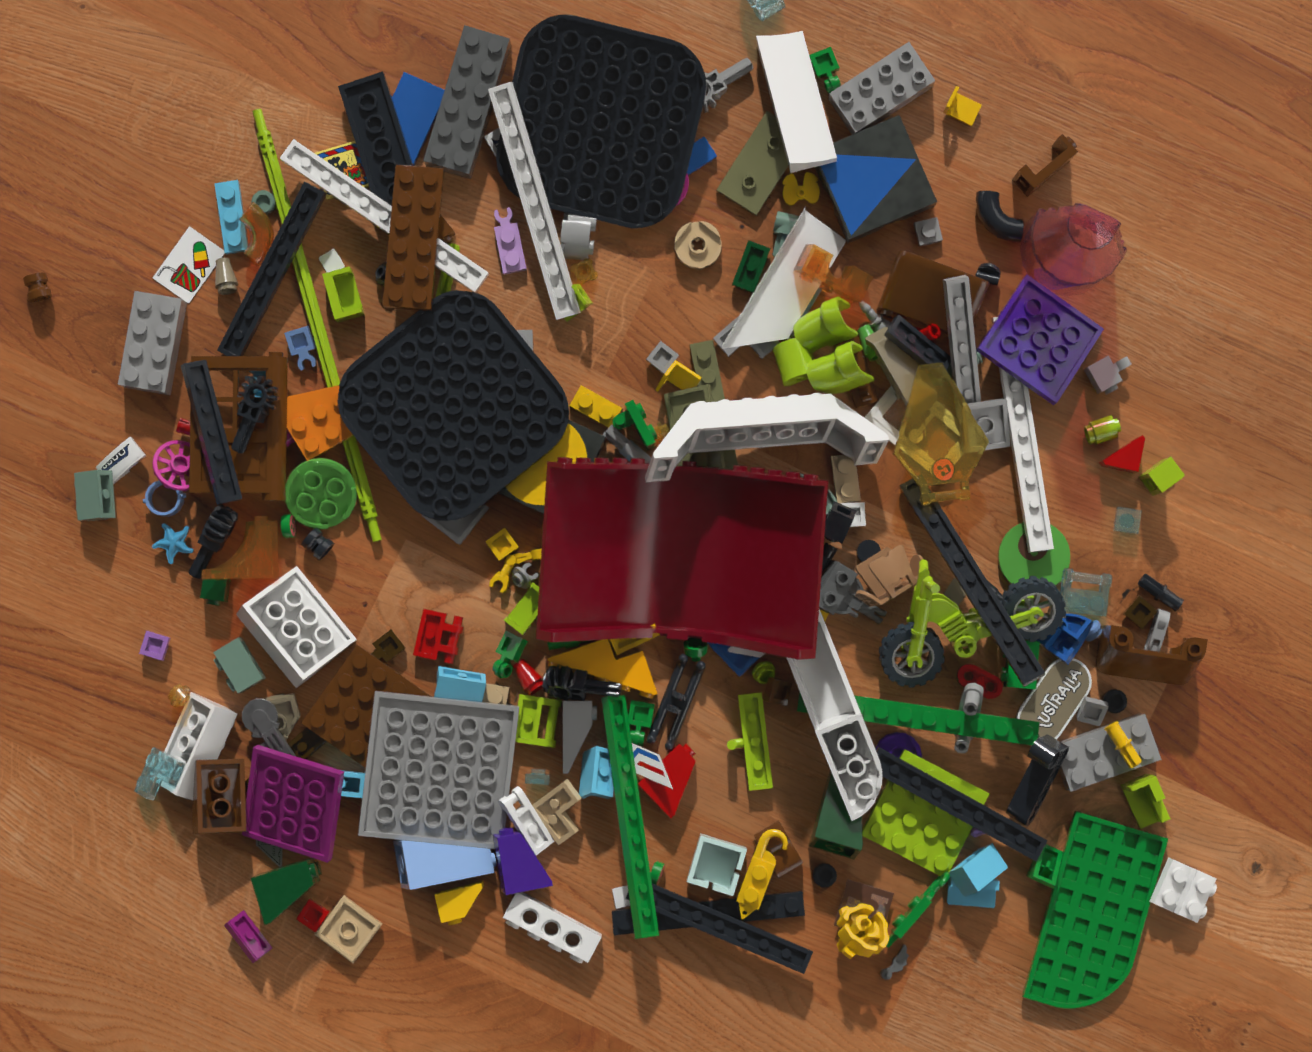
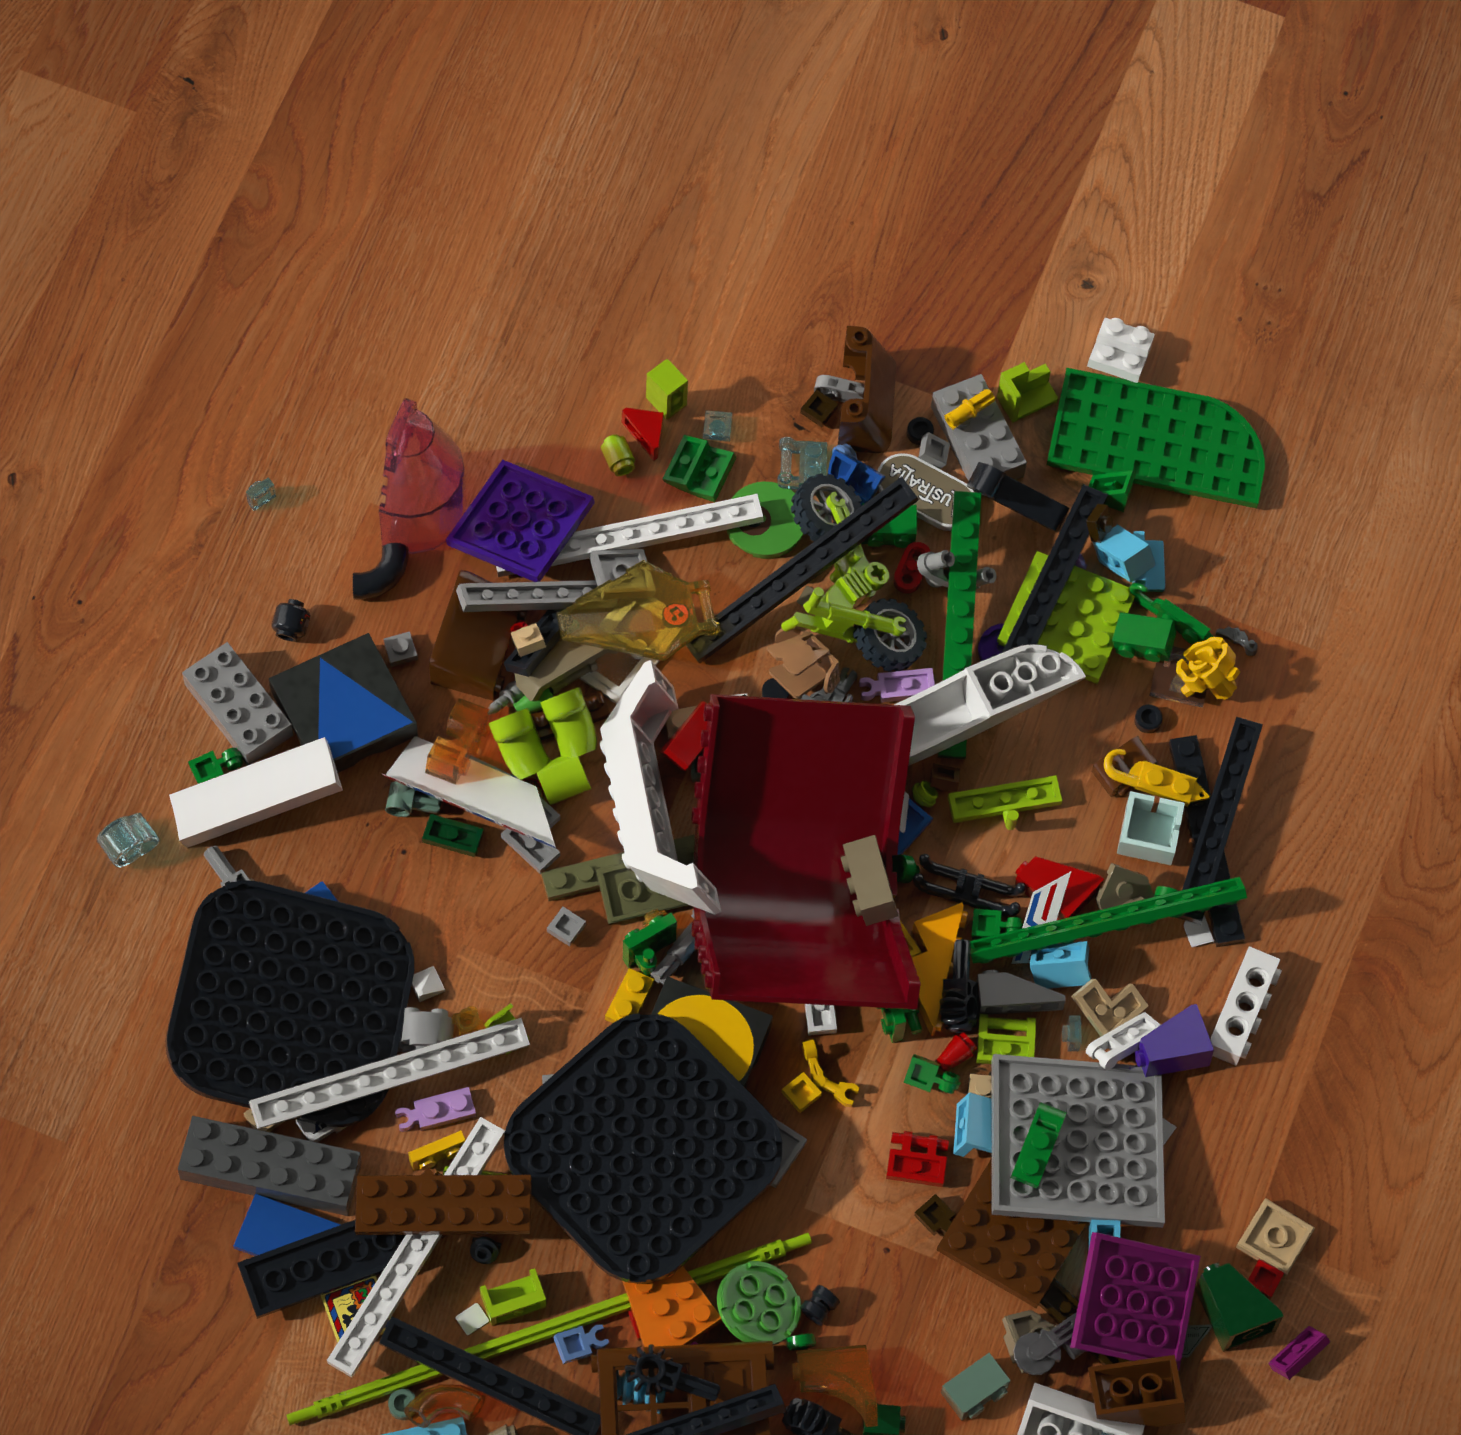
camera: 100 degrees left, 20 degrees down
white slope [236,566,357,688] -> none
light blue slope [393,840,496,890] -> none
yellow slope [434,881,484,926] -> none
lime panel [504,582,539,635] -> none
light grey plate [512,563,538,589] -> none
yellow bracket [655,360,702,391] -> none
tan plate [675,221,722,270] -> none
olive plate [716,111,789,216] -> none
yellow piece [782,172,820,206] -> none
dark green slope [808,769,863,860] -> none
yellow bracket [943,86,982,126] -> none
black plate [975,263,1001,286] -> none
reddish brown panel [1012,134,1078,197] -> none
light grey brick [1084,355,1132,395] -> none
black axle [1138,574,1184,612] -> none
none -> clear light blue plate [246,477,276,511]
none -> black head [271,599,311,642]
none -> yellow plate [408,1131,466,1171]
none -> white slope [411,966,445,1002]
none -> tan plate [511,623,546,657]
none -> red slope [659,701,710,770]
none -> green slope [663,435,736,502]
none -> dark tan brick [841,835,898,926]
none -> lavender plate [859,668,935,702]
none -> green plate [1010,1102,1067,1189]
none -> dark brown plate [1086,504,1113,543]
none -> dark tan plate [1095,863,1154,910]
none -> green brick [1112,612,1177,662]

